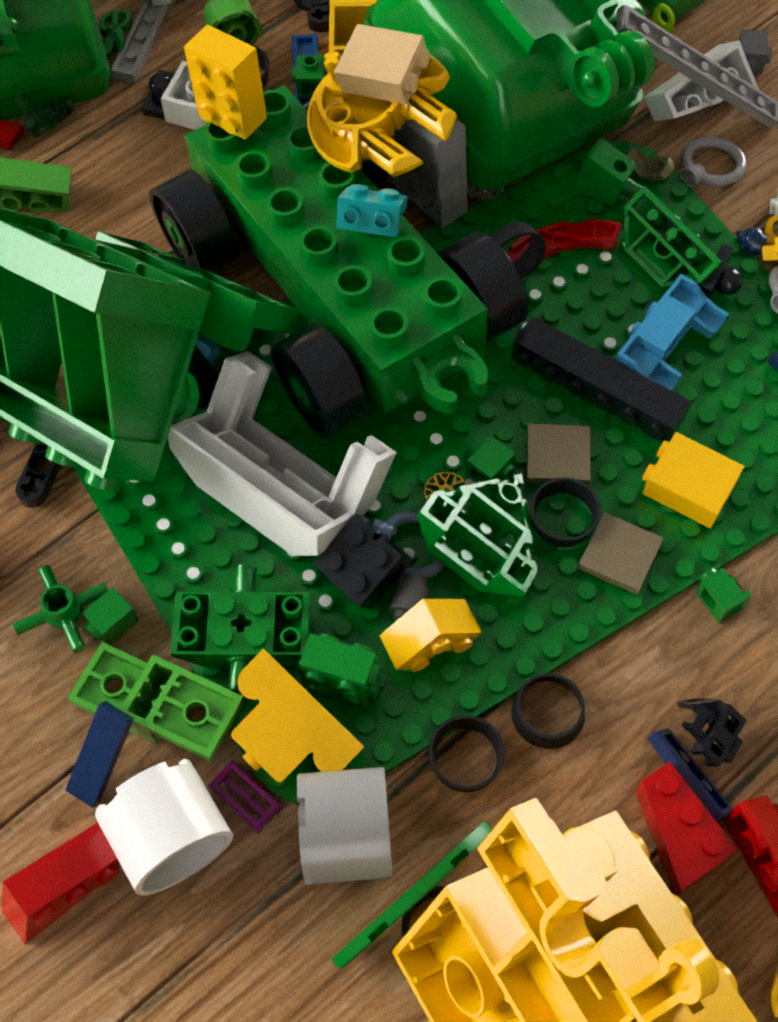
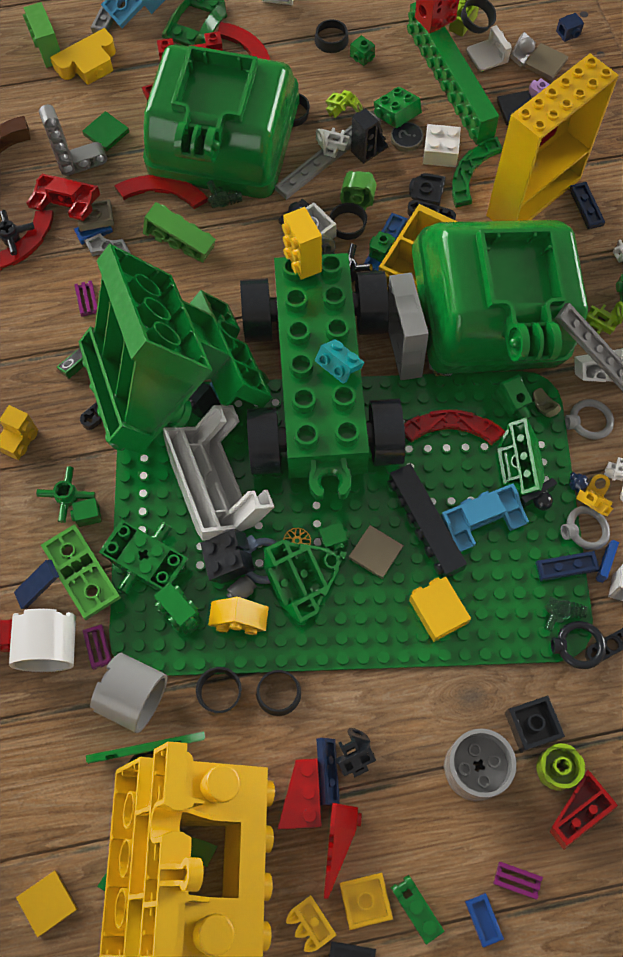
camera: 30 degrees right, 5 degrees up
green piece [99,9,133,57] -> none
yellow brick [231,648,364,782] -> none
yellow piece [307,51,457,177] -> none
tan brick [334,24,430,105] -> none
black tyre [490,222,546,279] -> none
black tyre [530,477,601,547] -> none
dark tan tile [577,512,664,595] -> none
green brick [696,567,752,624] -> none

